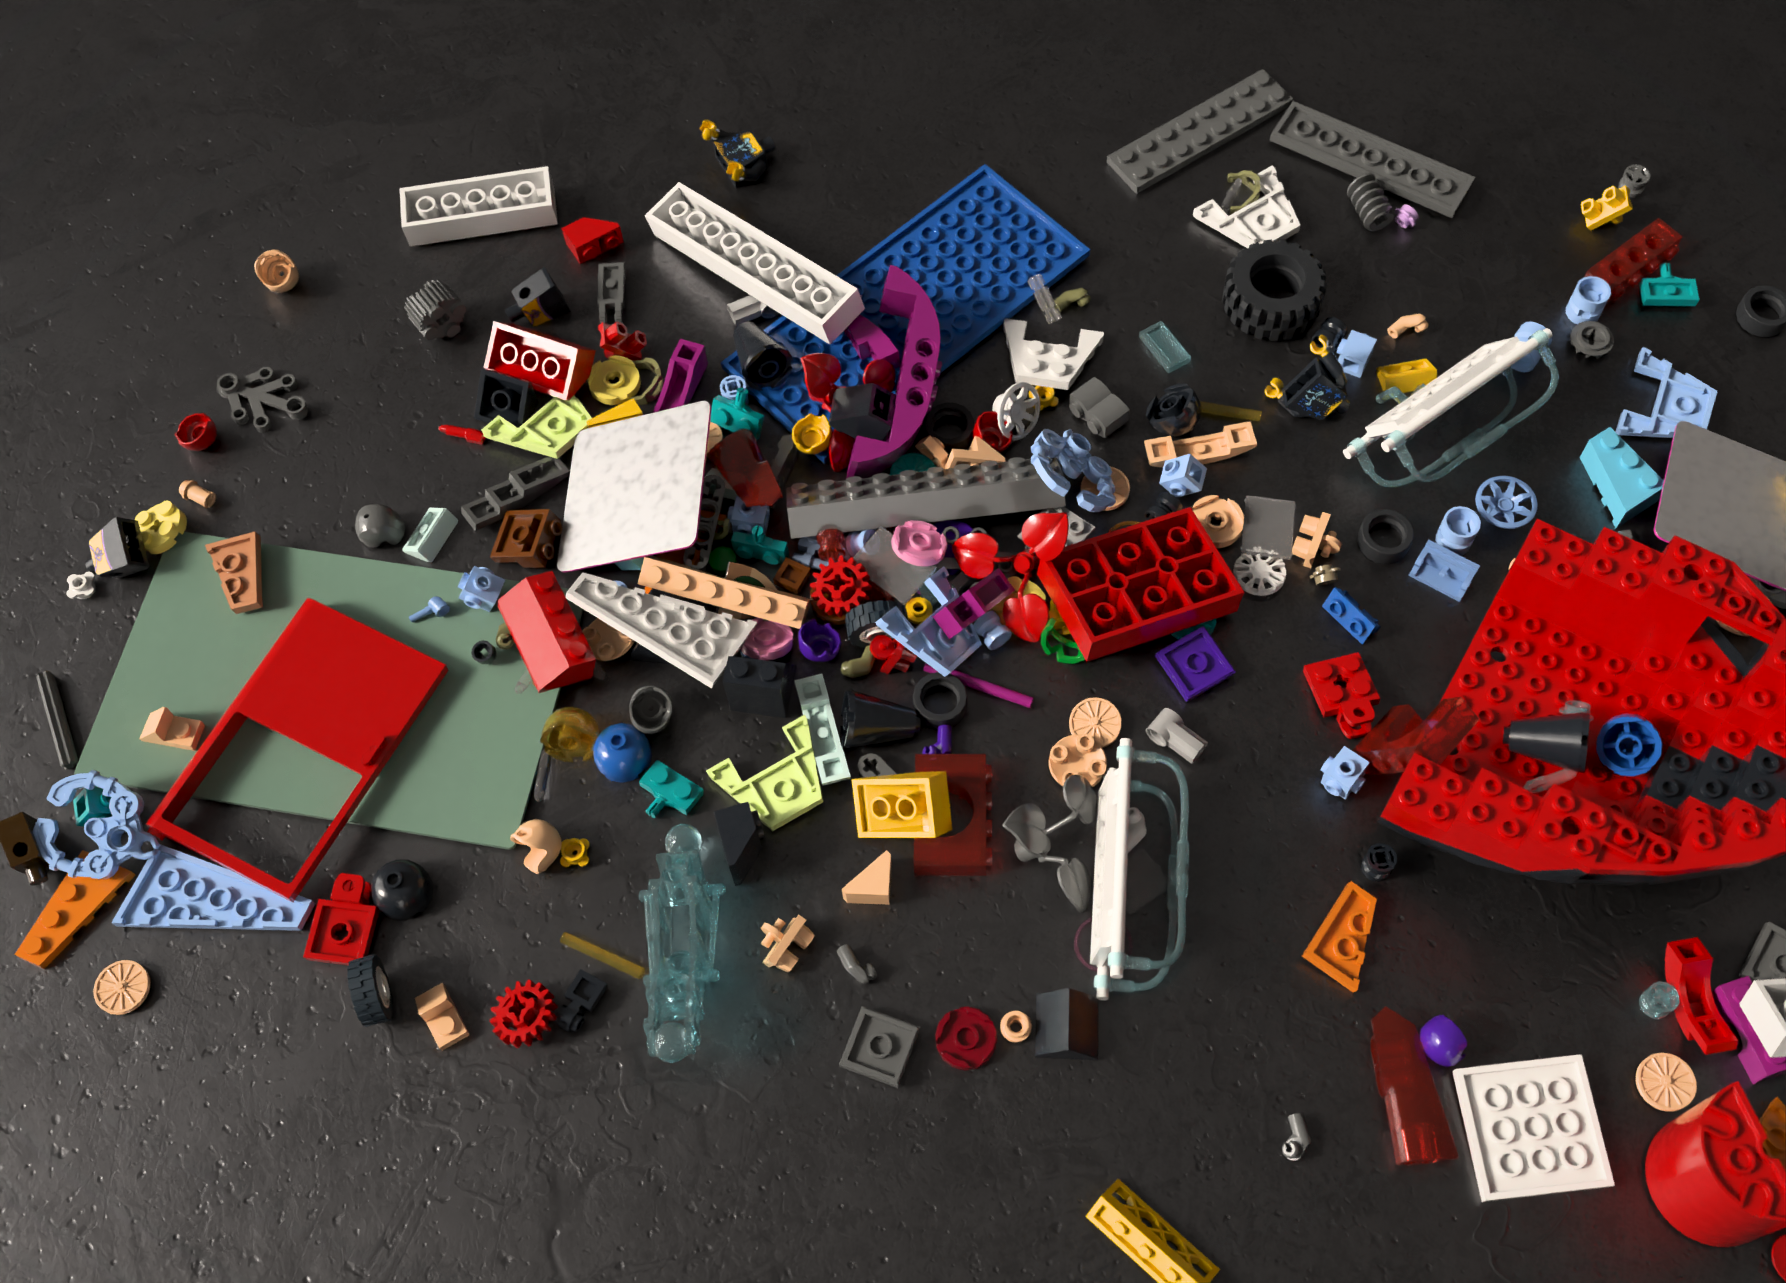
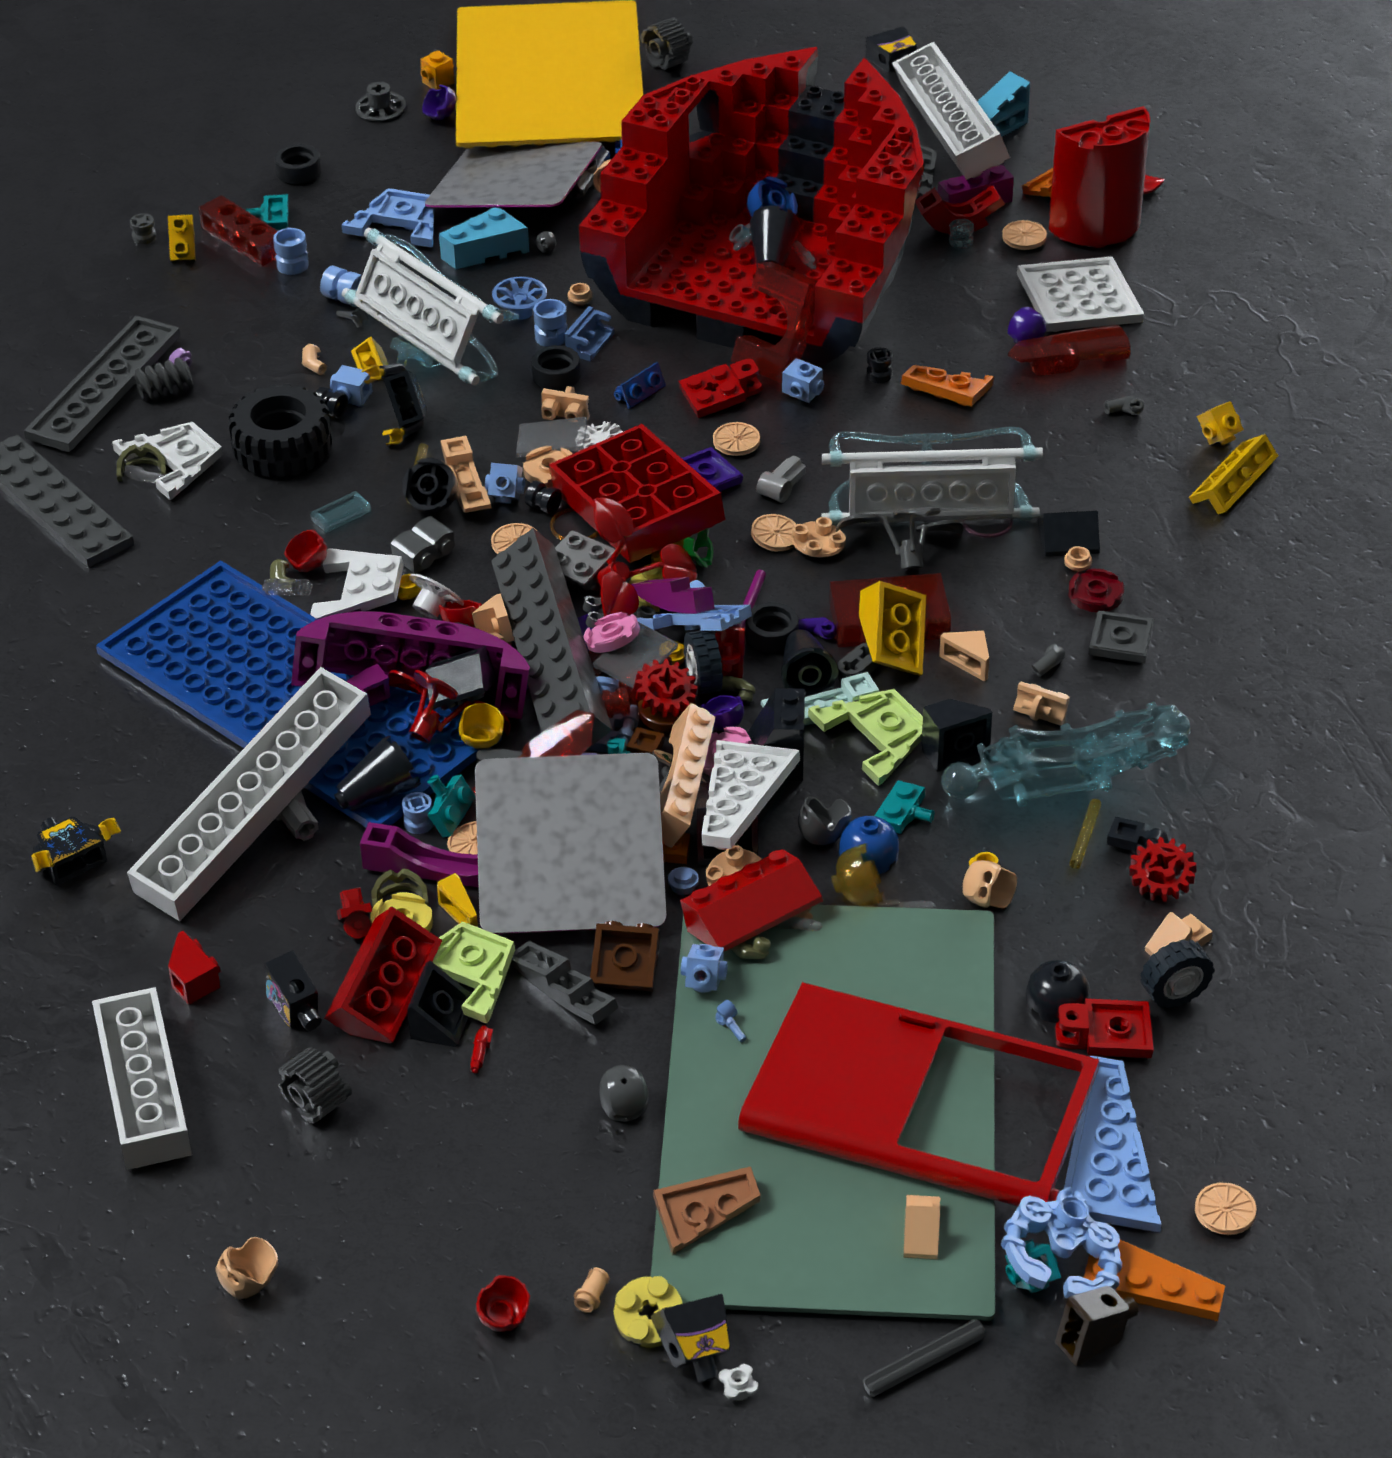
camera: 100 degrees left, 20 degrees down
dark grey plant [217,367,308,433] -> none
light aqua slope [402,508,458,562] -> none
black hinge [471,640,497,664] -> none
dark grey hinge [597,262,625,324] -> none
light blue piece [1031,429,1116,512] -> none
dark tan plate [1310,564,1341,586] -> none
dark grey gear [1570,321,1614,359] -> none
none -> red hair [284,530,328,572]
none -> light nougat wheel [713,422,760,456]
none -> yellow brick [1197,401,1244,445]

